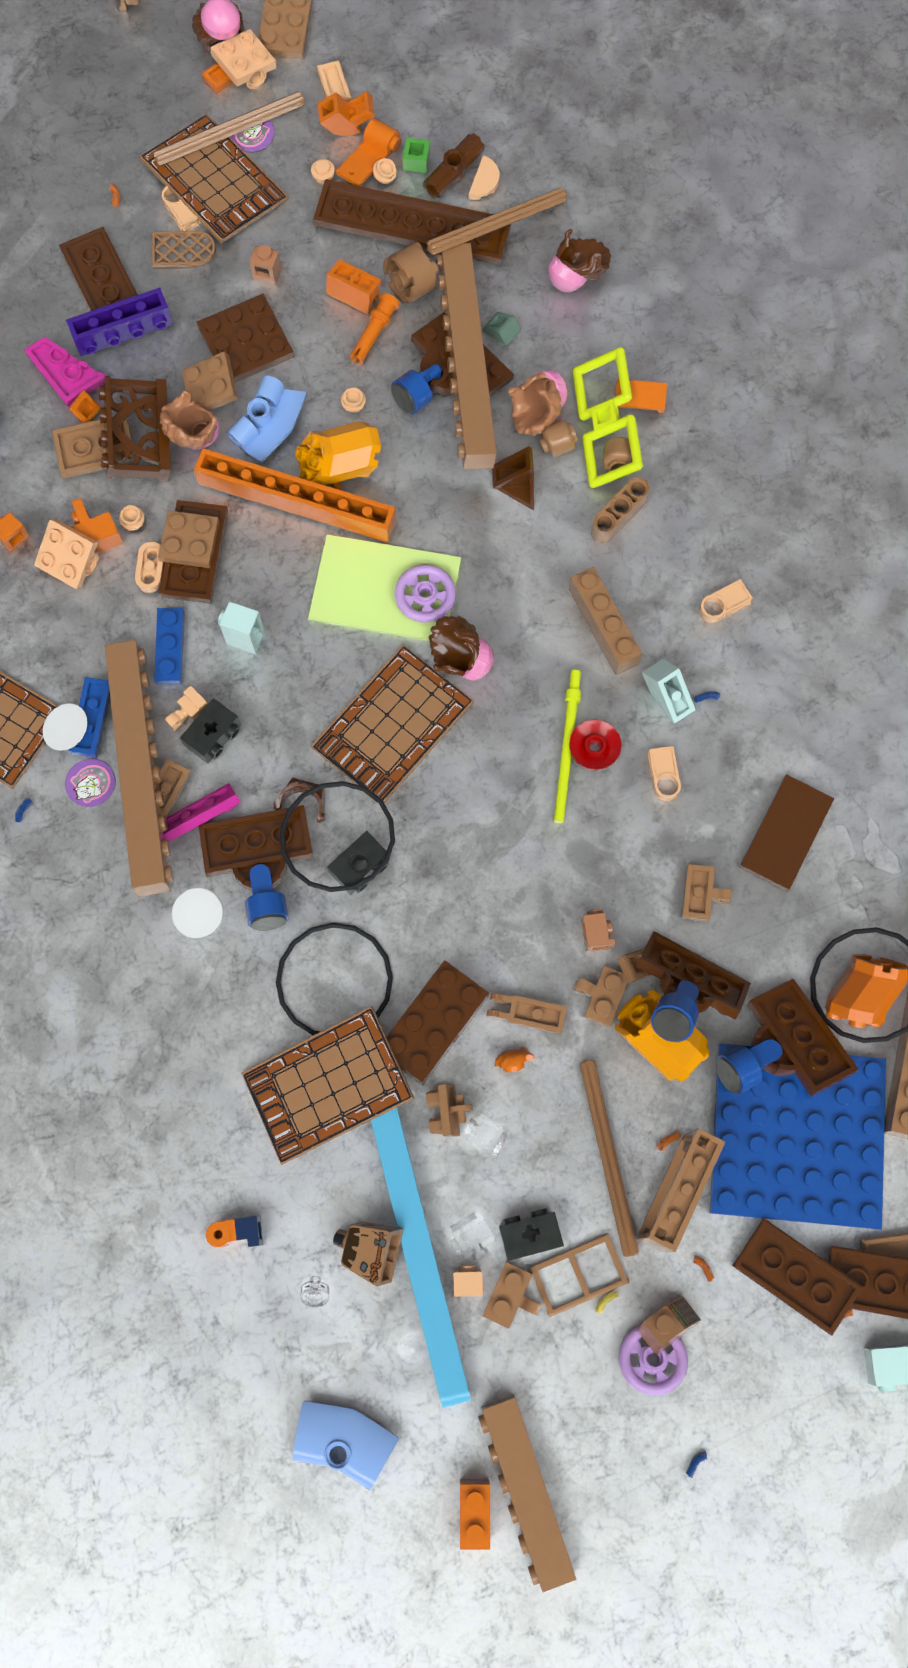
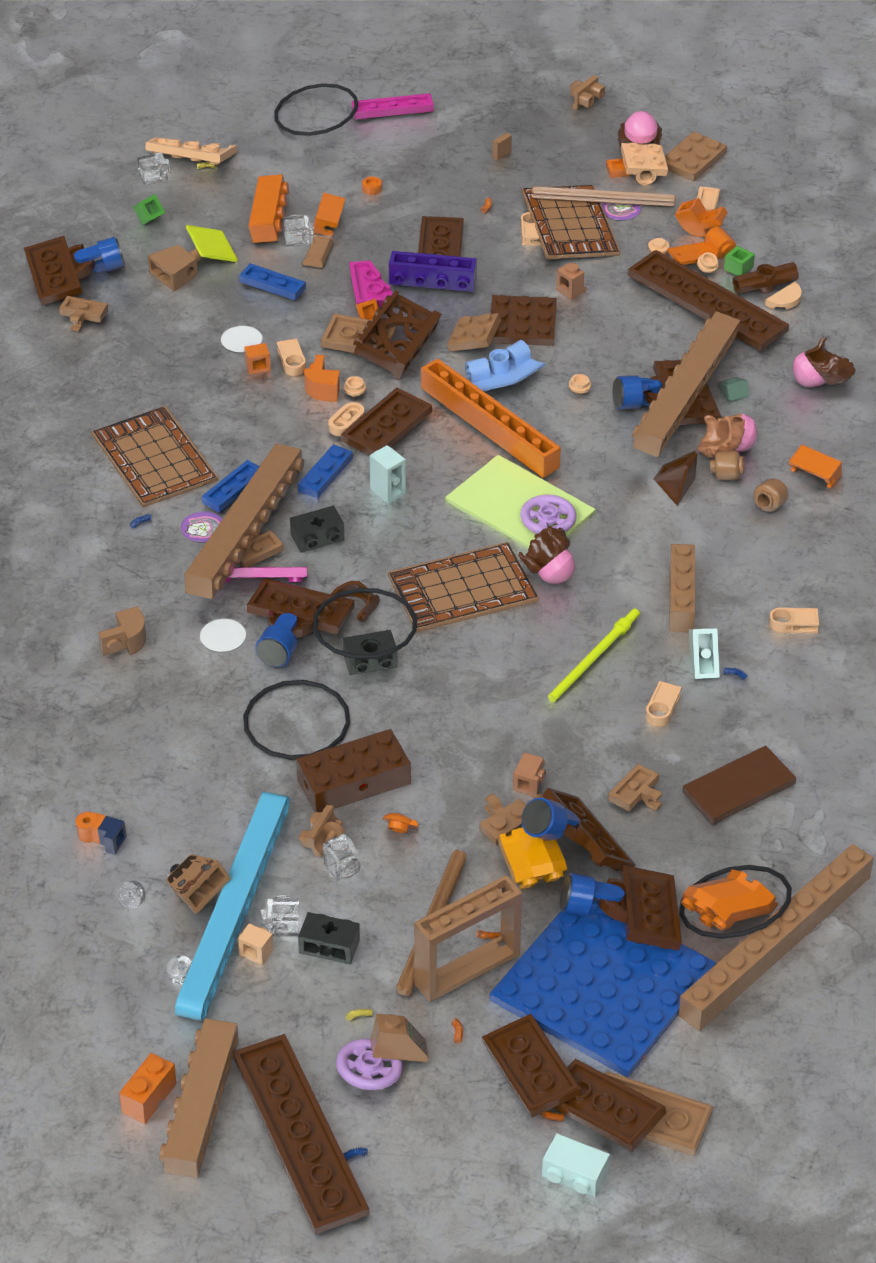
camera: 30 degrees right, 30 degrees down
light nougat plate [34,518,99,589] -> none
white sticker [43,703,87,751] -> none
medium nougat window [152,230,216,268] -> none
medium nougat plate [158,510,220,568] -> none
nougat hair [160,390,219,450] -> none
light nougat piece [165,686,208,731] -> none
piece [241,1006,415,1165] -> none
light blue panel [292,1401,399,1490] -> none
light orange brick [295,421,381,486] -> none
orange hinge [326,259,382,315] -> none
orange pin [349,293,400,365] -> none
medium nougat brick [383,242,439,304] -> none
medium nougat axle [427,188,567,255] -> none
medium nougat plate [483,1262,541,1329] -> none
medium nougat hinge [486,993,567,1035] -> none
medium nougat window [530,1234,629,1317] -> none
red dish [569,719,622,771] -> none
neon yellow bar [572,347,643,488] -> none
medium nougat beam [591,477,650,543] -> none
none -> medium nougat brick [98,606,146,656]
none -> reddish brown plate [233,1034,370,1235]
none -> light nougat piece [277,338,306,376]
none -> medium nougat tile [492,133,512,160]

